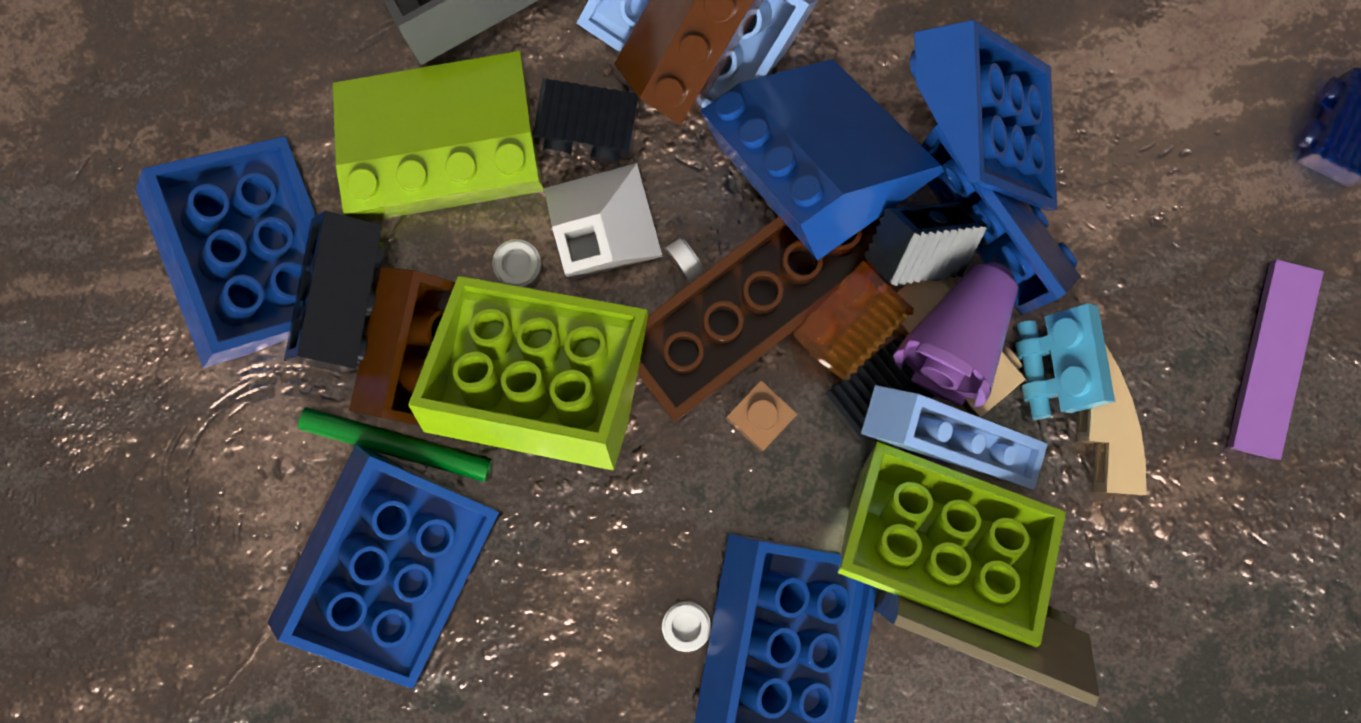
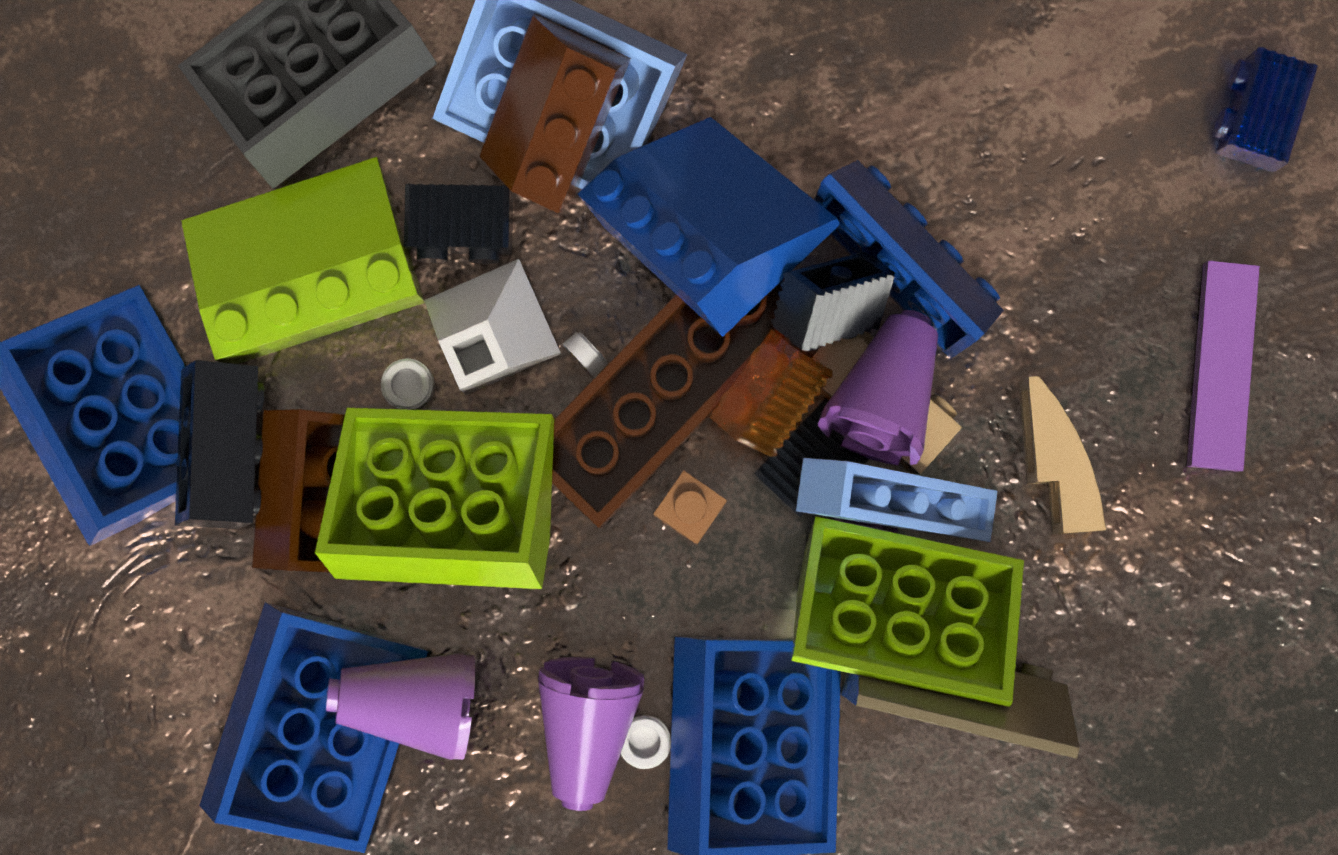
camera: 15 degrees left, 0 degrees up
green piece [298,407,492,482] -> none
blue slope [910,20,1057,211] -> none
medium azure plate [1015,303,1115,420] -> none
none -> medium lavender cone [326,653,475,760]
none -> medium lavender cone [538,657,644,811]

